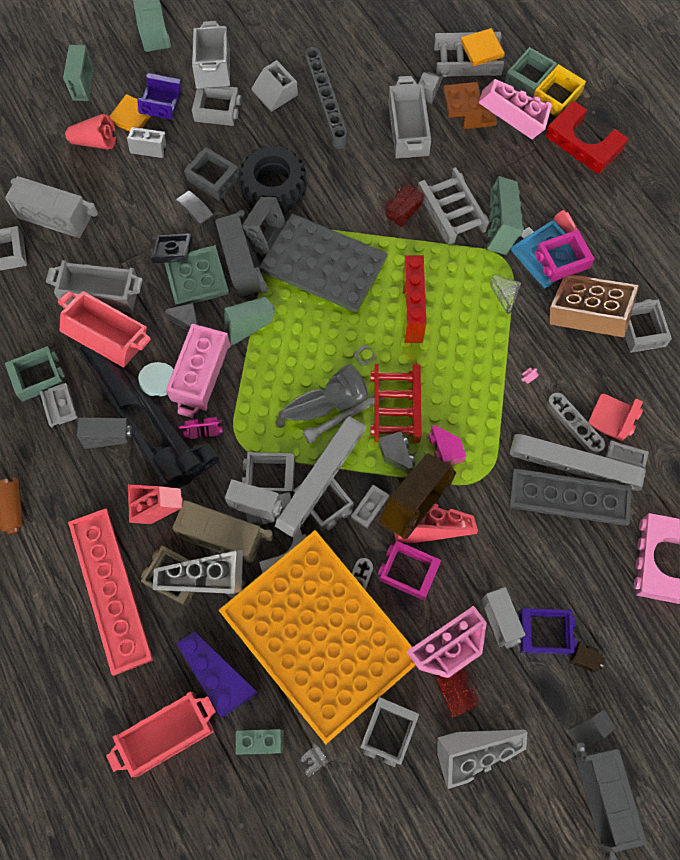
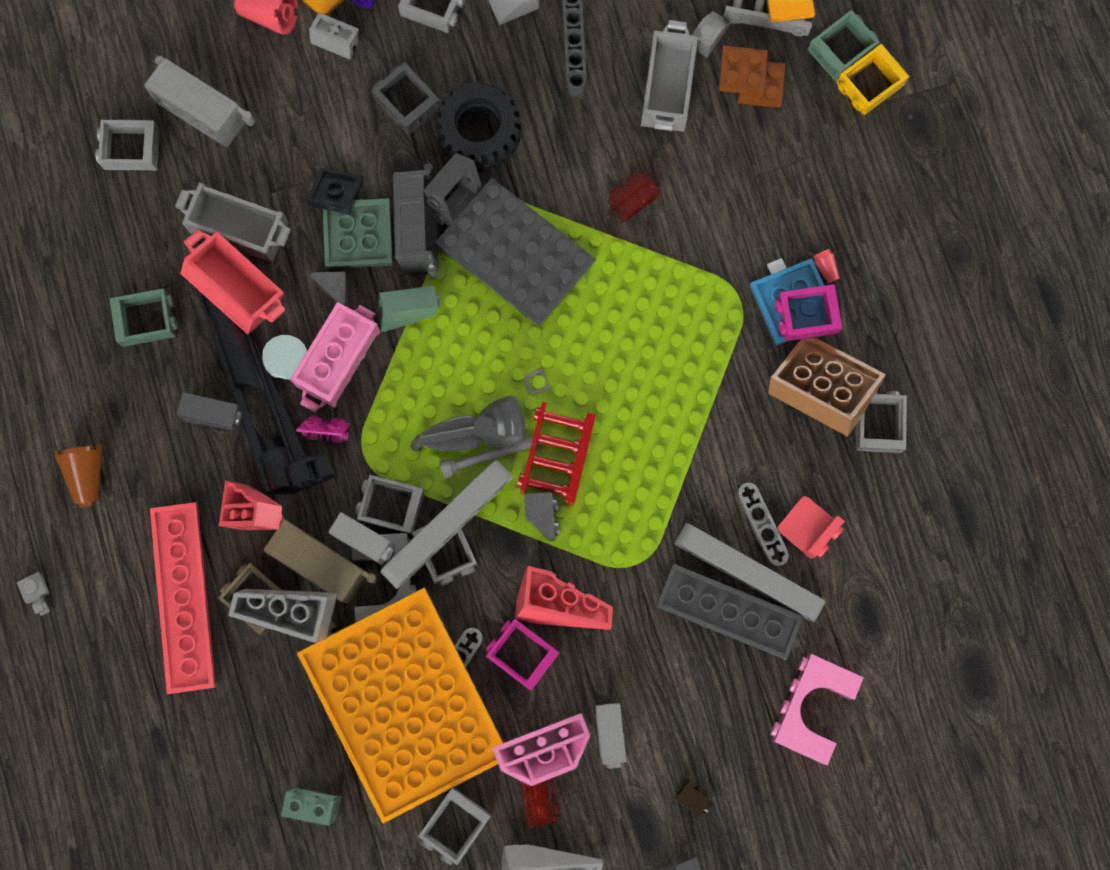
camera: 10 degrees right, 10 degrees up
light grey plate [40,383,78,427] -> none
coral container [106,691,216,777] -> none
flat silver slope [175,191,213,226] -> none
dark purple wedge [176,632,259,718] -> none
clear hinge [300,743,329,777] -> none
light grey plate [351,485,389,529] -> none
dark brown container [380,453,456,540] -> none
red arch [403,255,427,343] -> none
light grey fence [417,168,489,245] -> none
dark pink slope [428,425,466,466] -> none
bright pink wedge [479,79,552,139] -> none
sand green wedge [487,176,524,255] -> none
clear slope [490,275,521,314] -> none
dark purple window [518,608,577,655] -> none
bright pink plate [521,367,539,384] -> none
red arch [545,101,629,174] -> none
light grey plate [606,441,649,469] -> none

